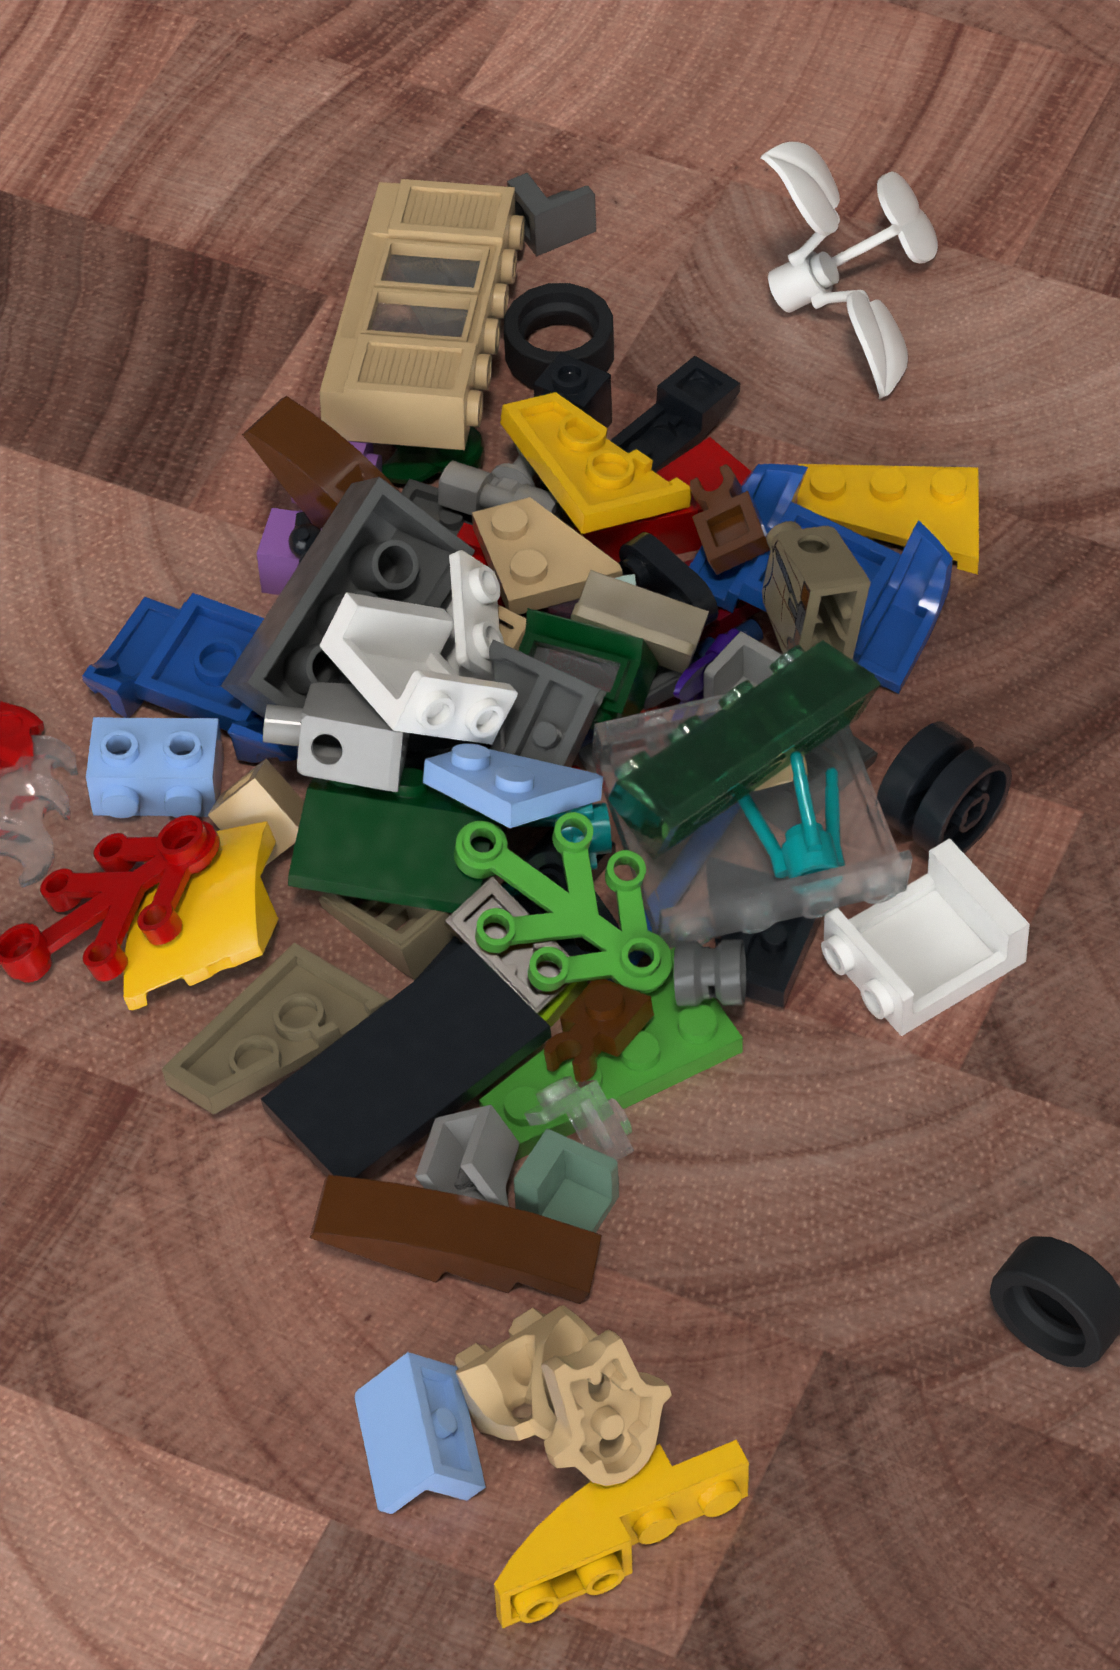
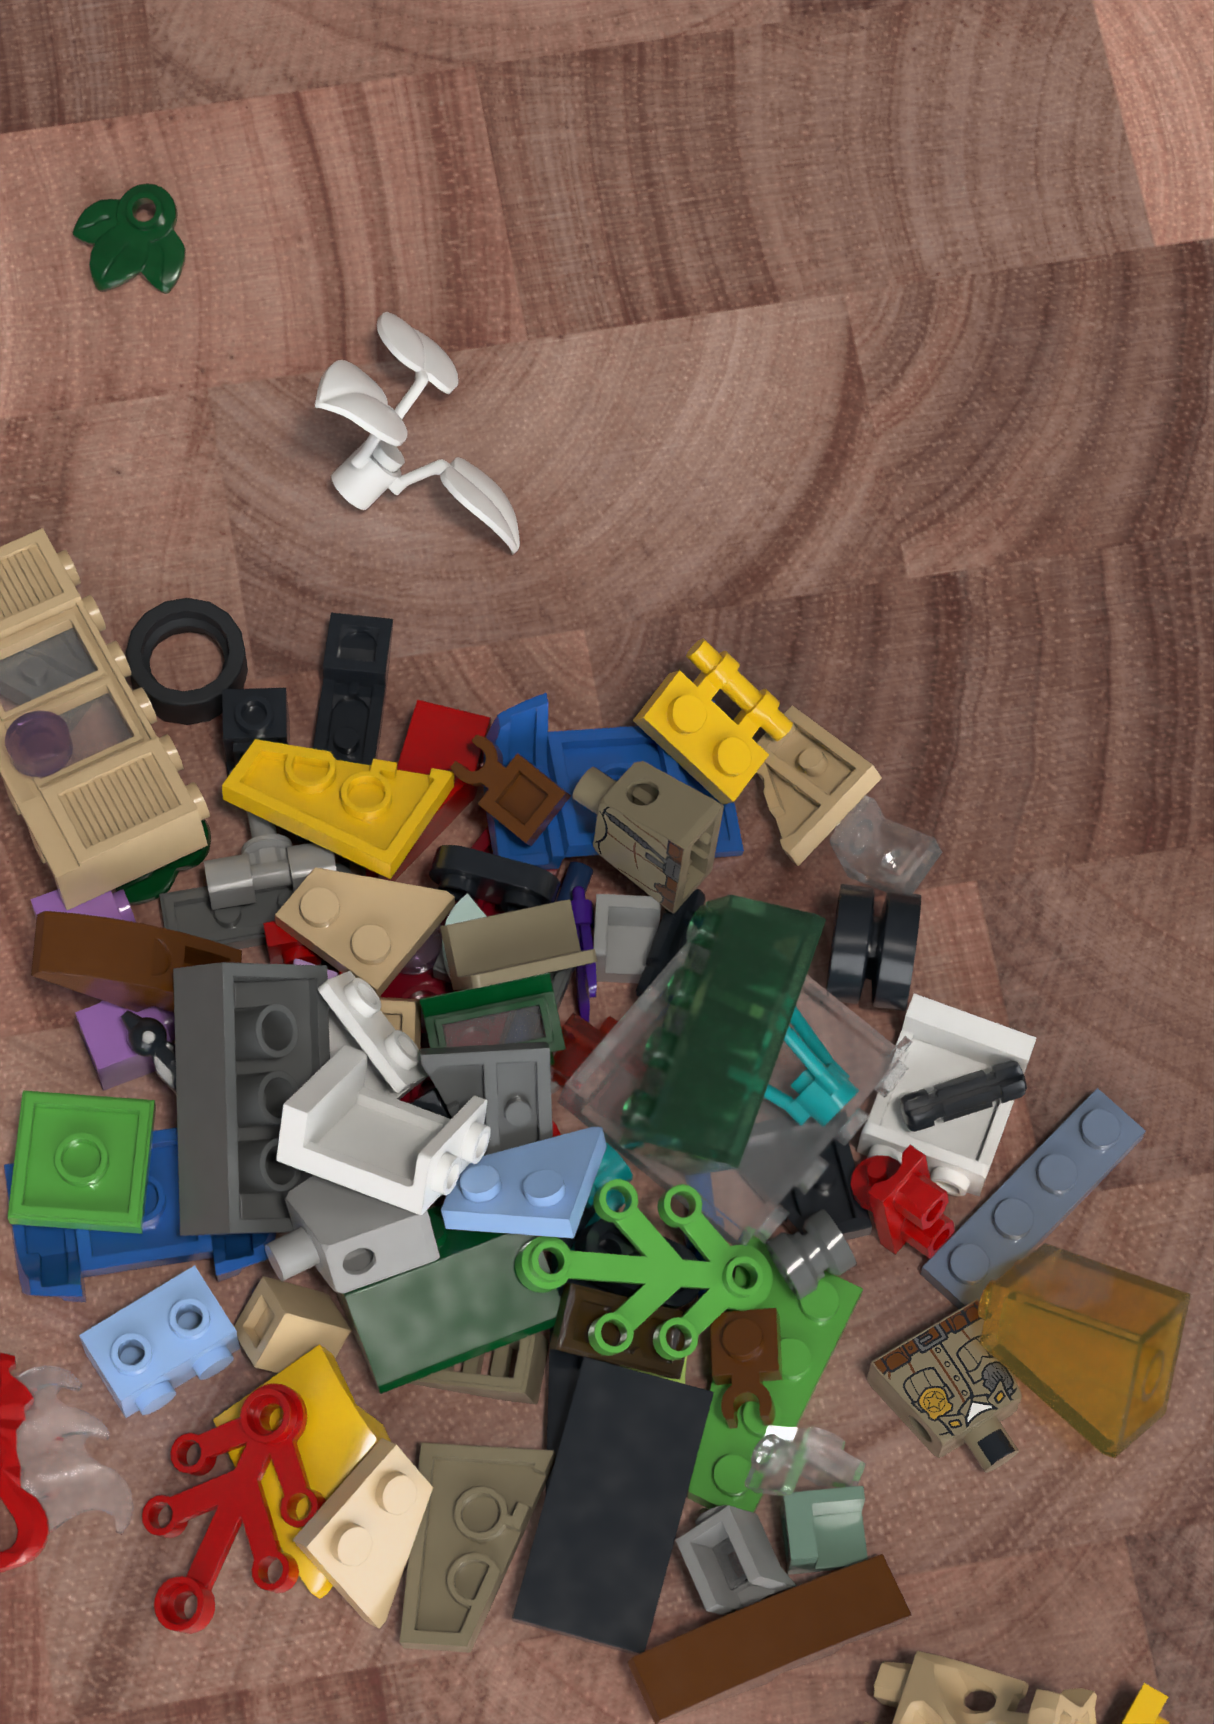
camera: 40 degrees left, 15 degrees up
dark grey panel [507,173,596,257] -> none
yellow wing [797,464,979,575] -> none
none -> clear purple tile [5,711,73,777]
none -> bright green tile [8,1090,156,1234]
none -> dark green plate [72,184,186,294]
none -> tan wing [293,1438,433,1629]
none -> yellow plate [633,638,793,805]
none -> tan wing [757,705,882,866]
none -> clear bracket [830,795,943,893]
none -> red hips [851,1144,955,1259]
none -> torso [866,1299,1022,1473]
none -> black axle [900,1060,1027,1132]
none -> sand blue plate [920,1088,1146,1309]
none -> clear yellow slope [978,1243,1191,1459]

